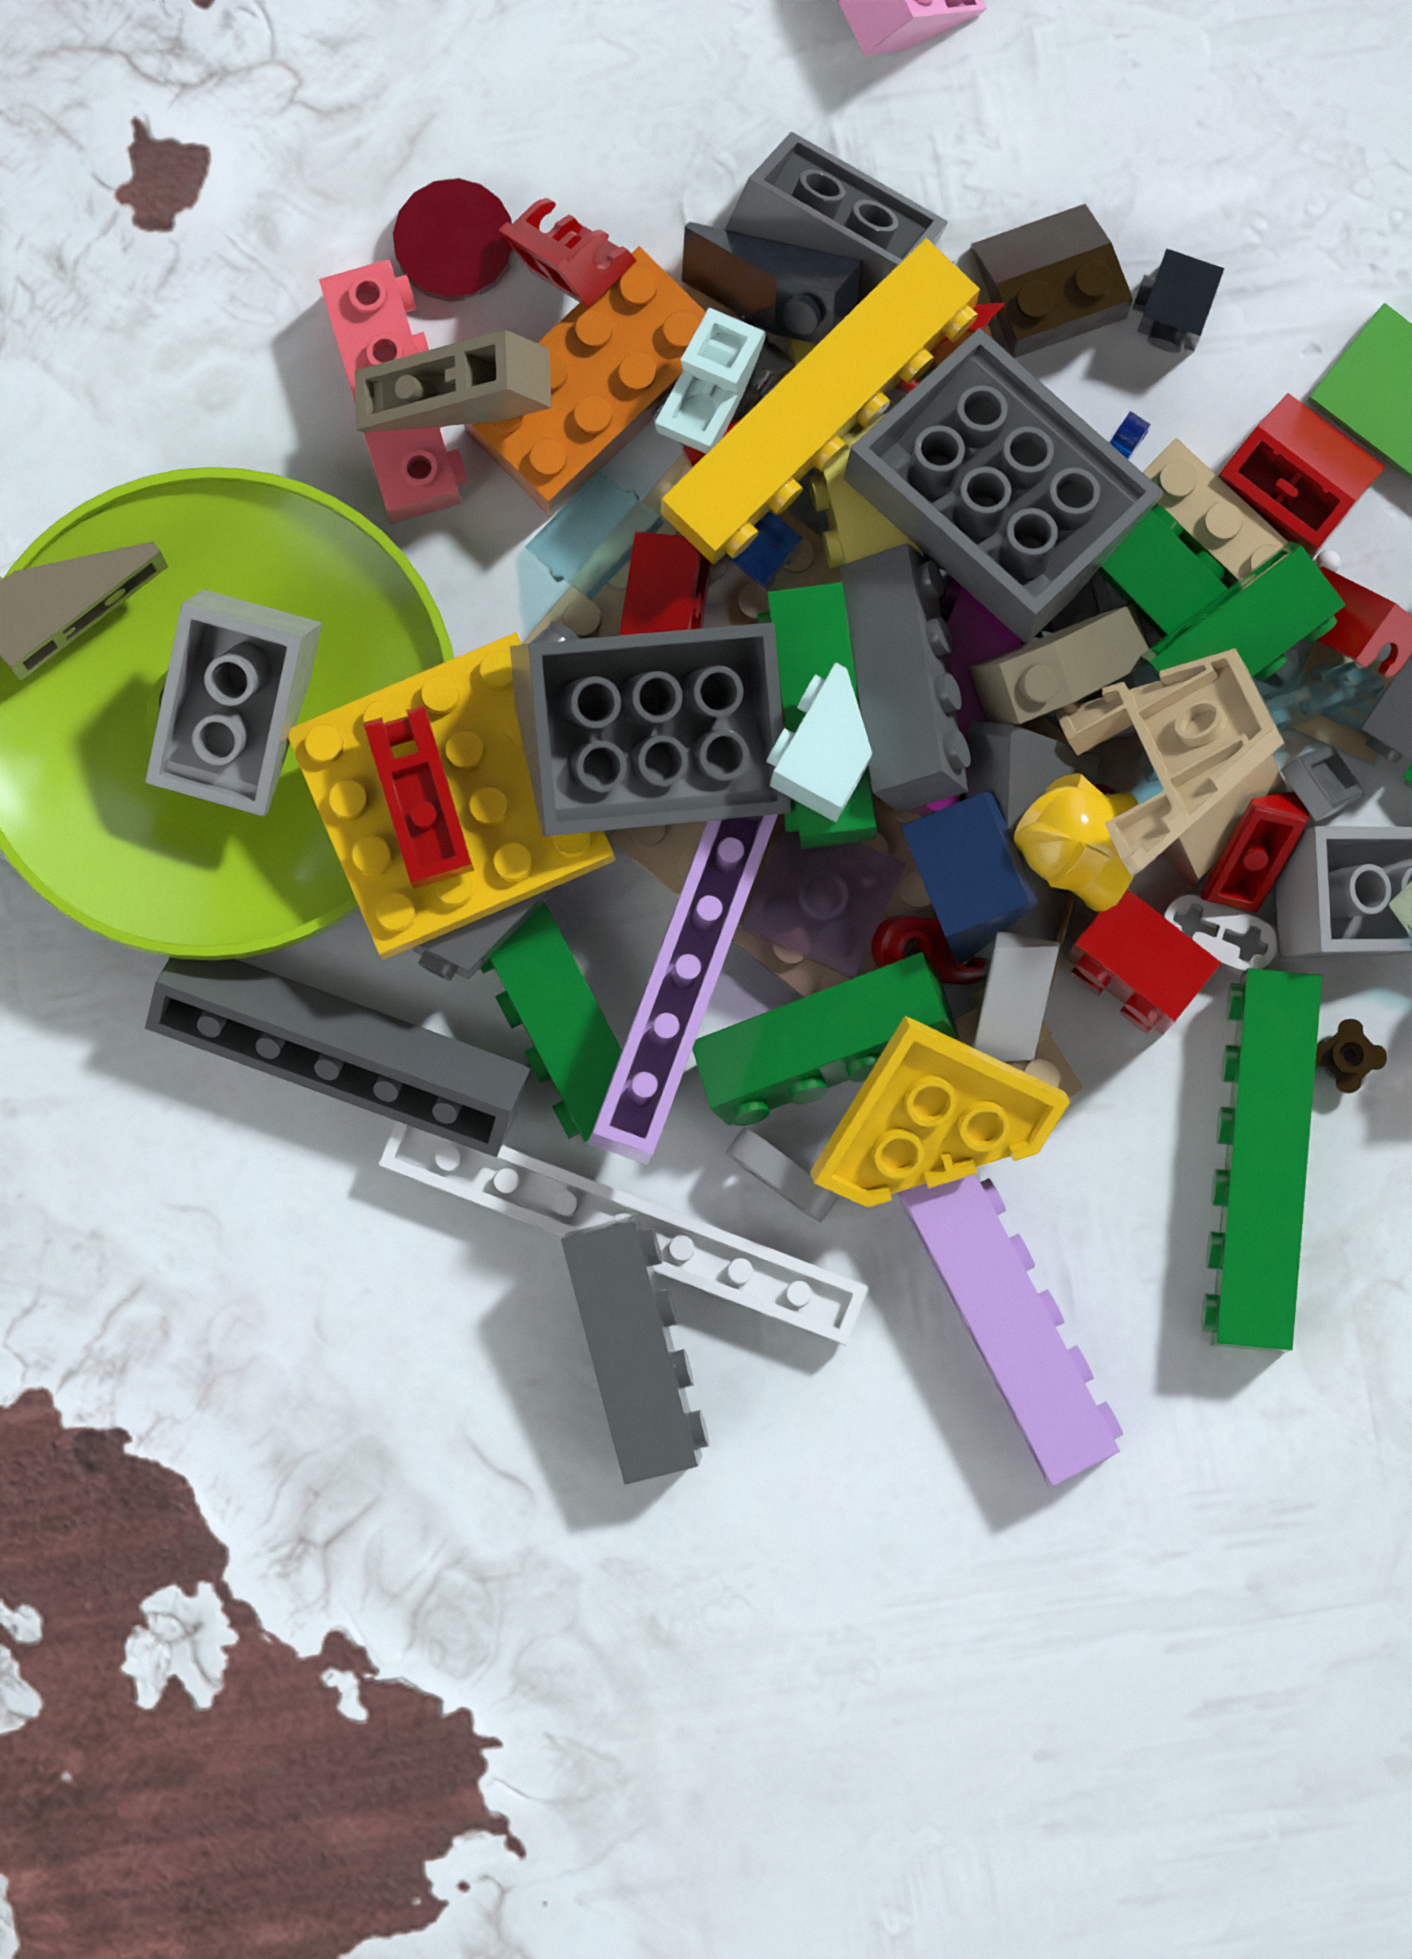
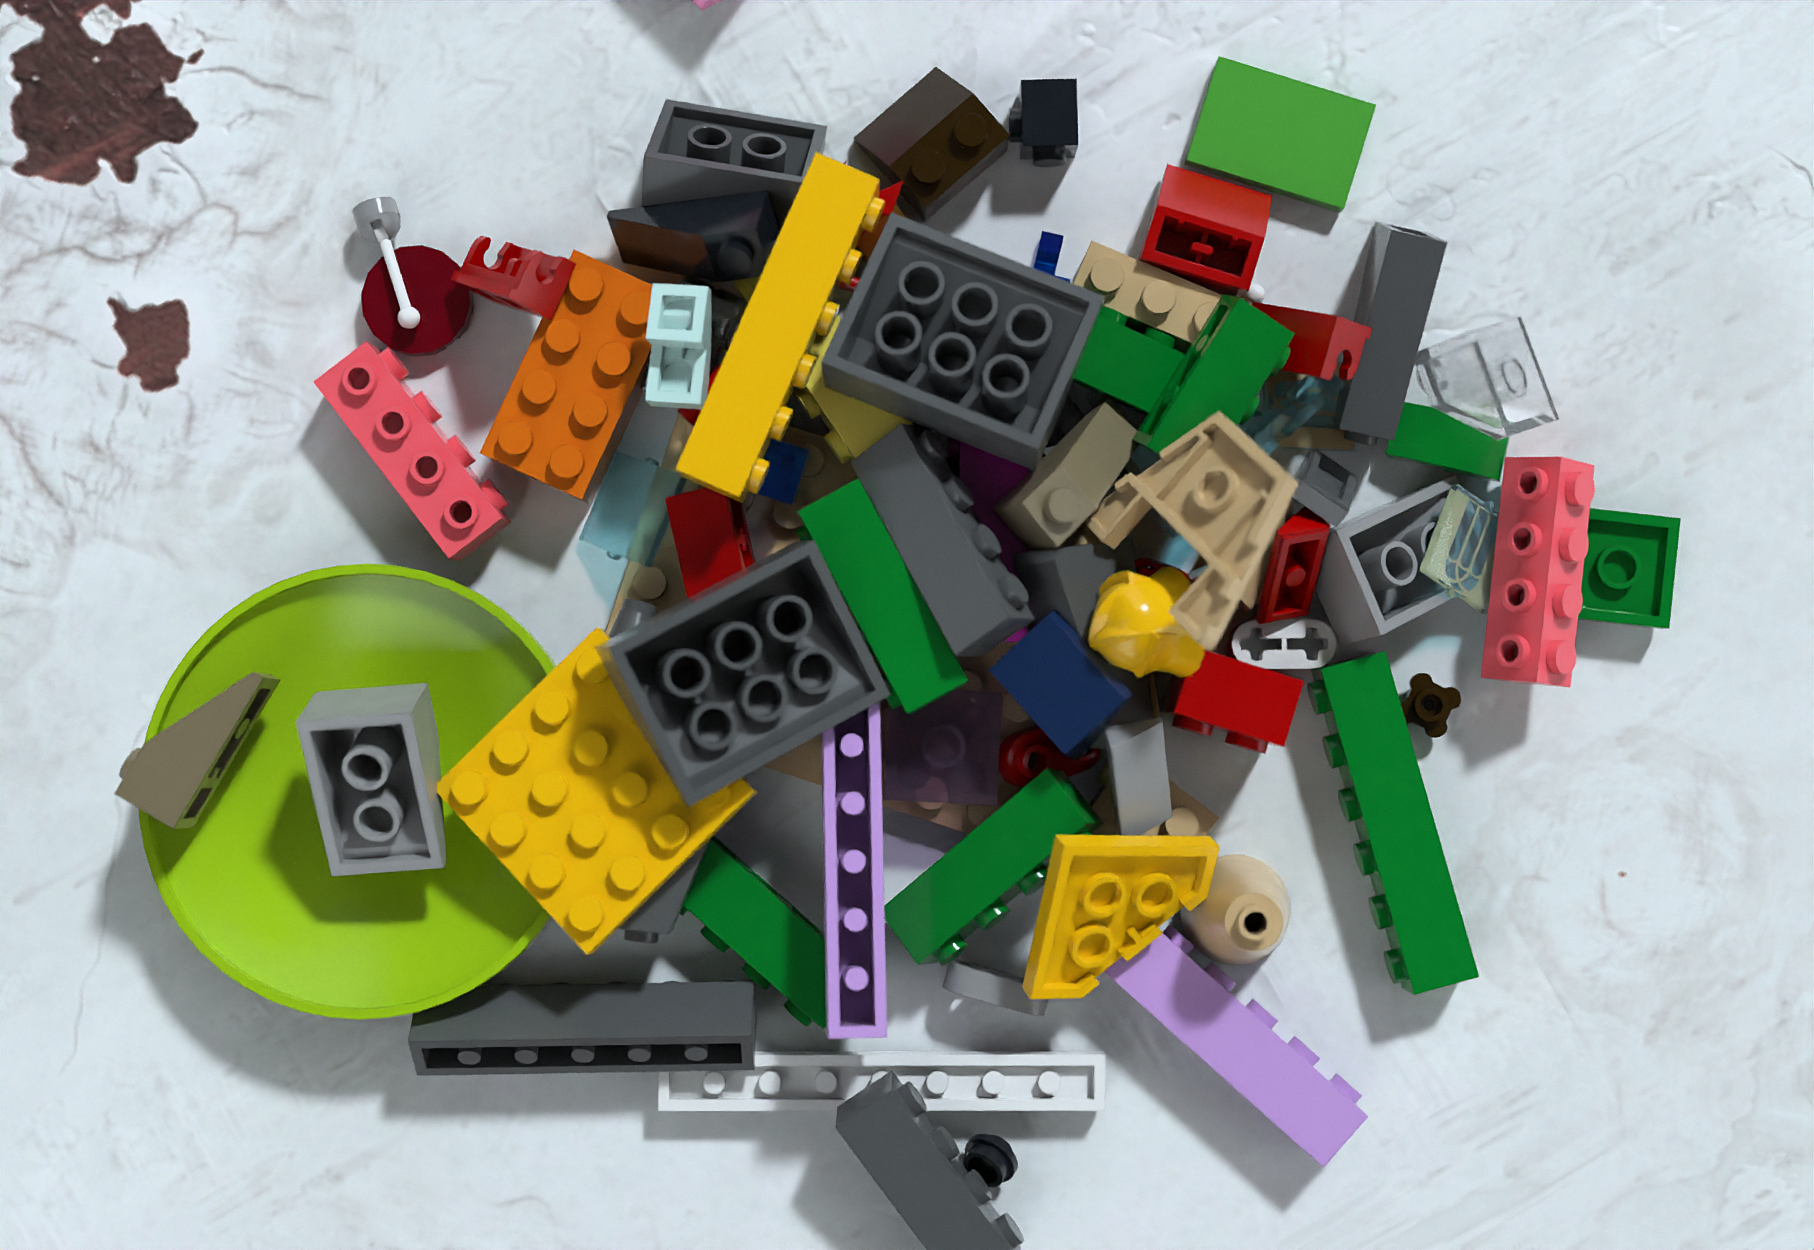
camera: 20 degrees left, 5 degrees up
dark tan slope [354,329,552,433] -> none
red plate [364,704,474,889] -> none
light aqua slope [766,663,872,822] -> none
none -> hinge [352,197,420,329]
none -> black plate [963,1134,1018,1187]
none -> tan cone [1180,854,1290,965]

